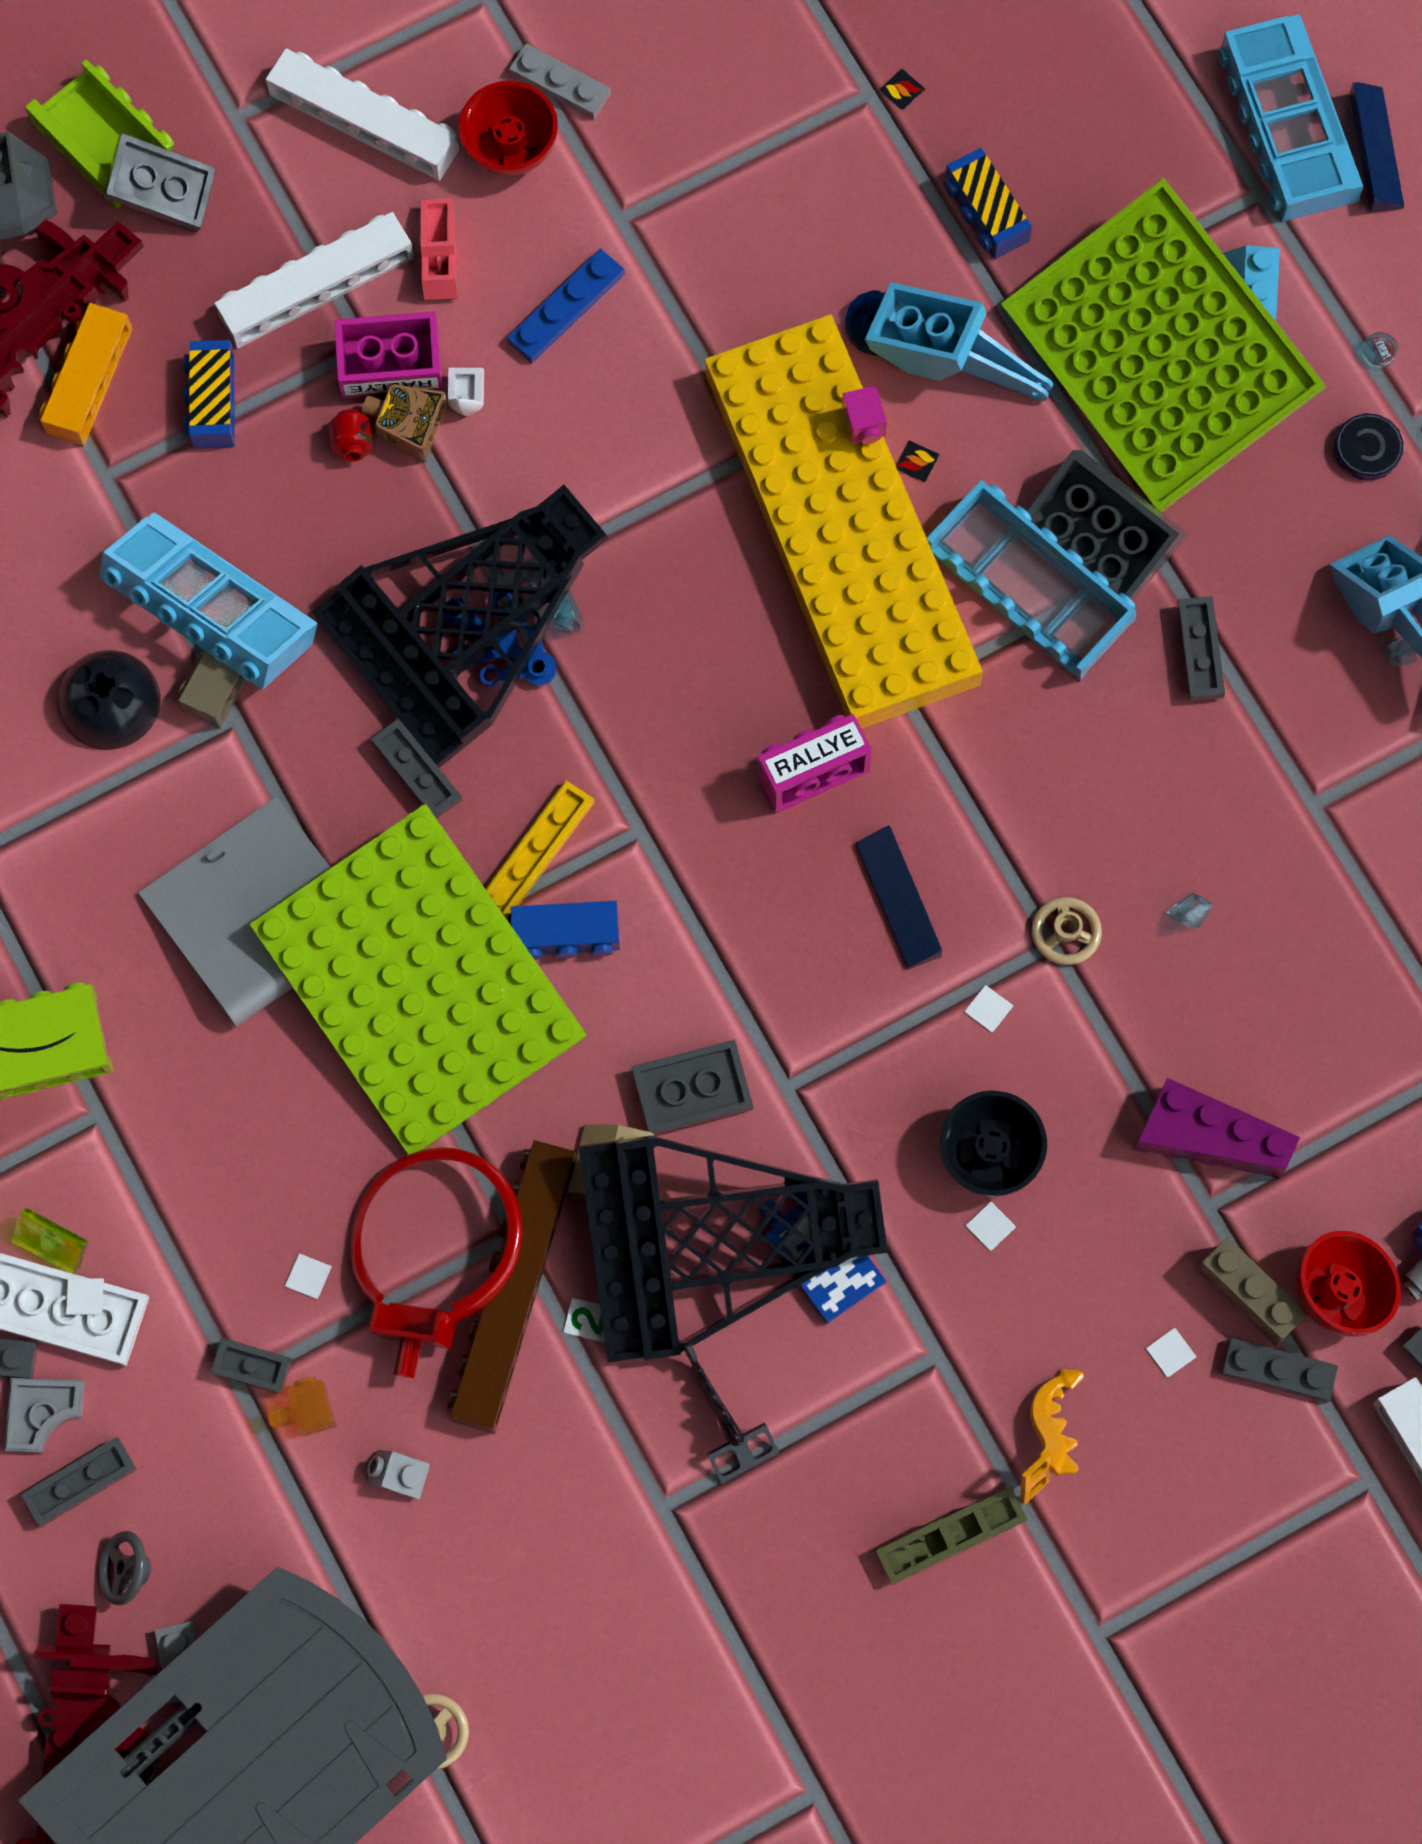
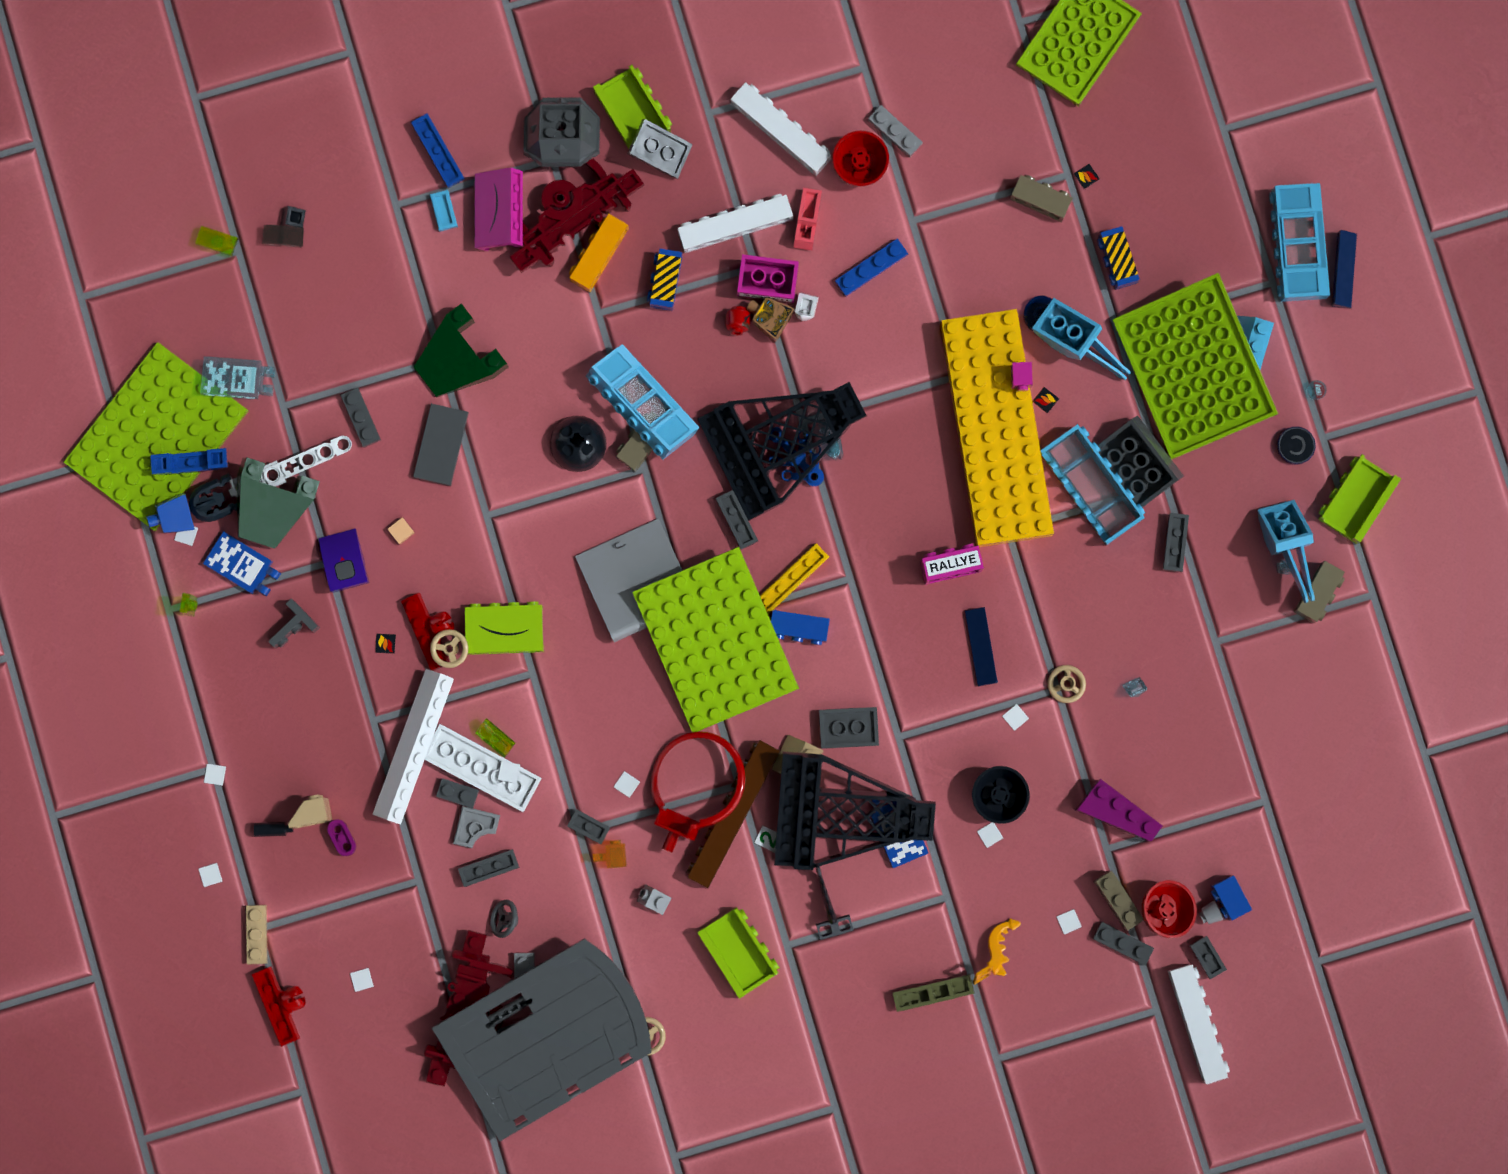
camera: 10 degrees right, 10 degrees up
none -> lime panel [698,908,780,999]
none -> dark tan brick [1010,175,1073,222]

